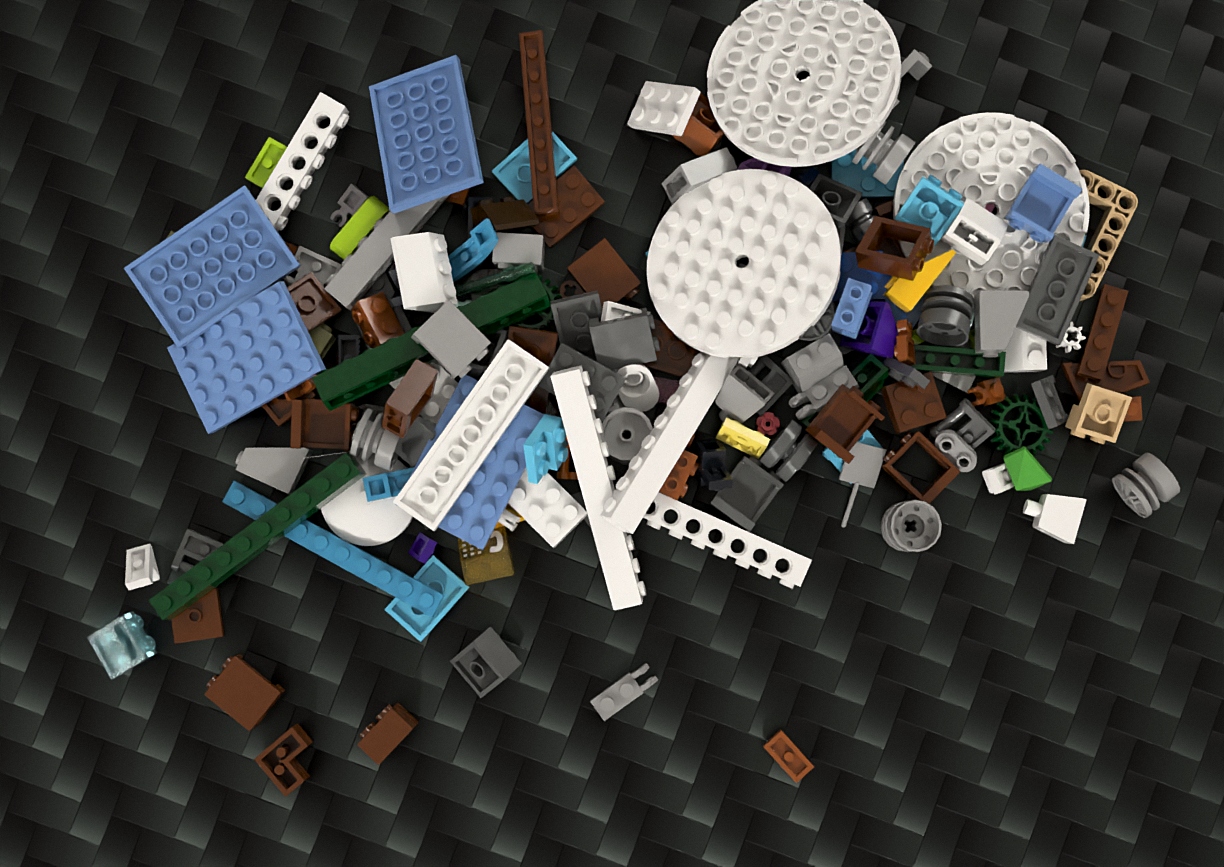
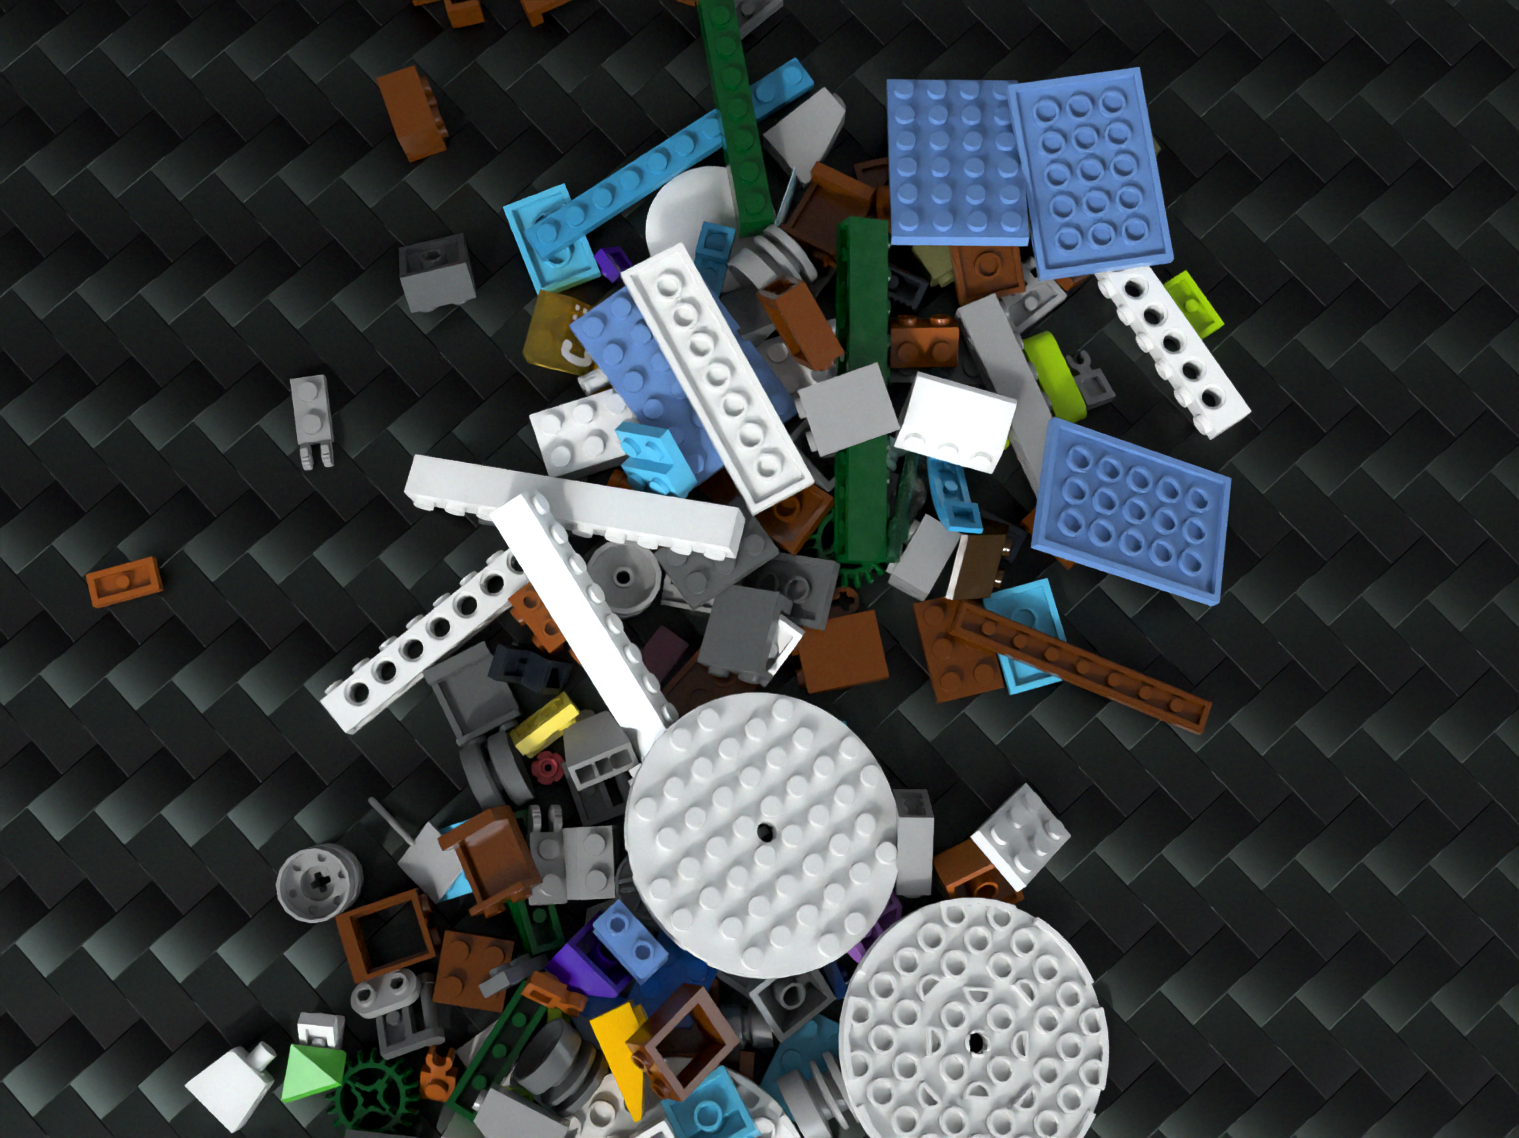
camera: 115 degrees right, 5 degrees down
white piece [617,364,659,412] -> none

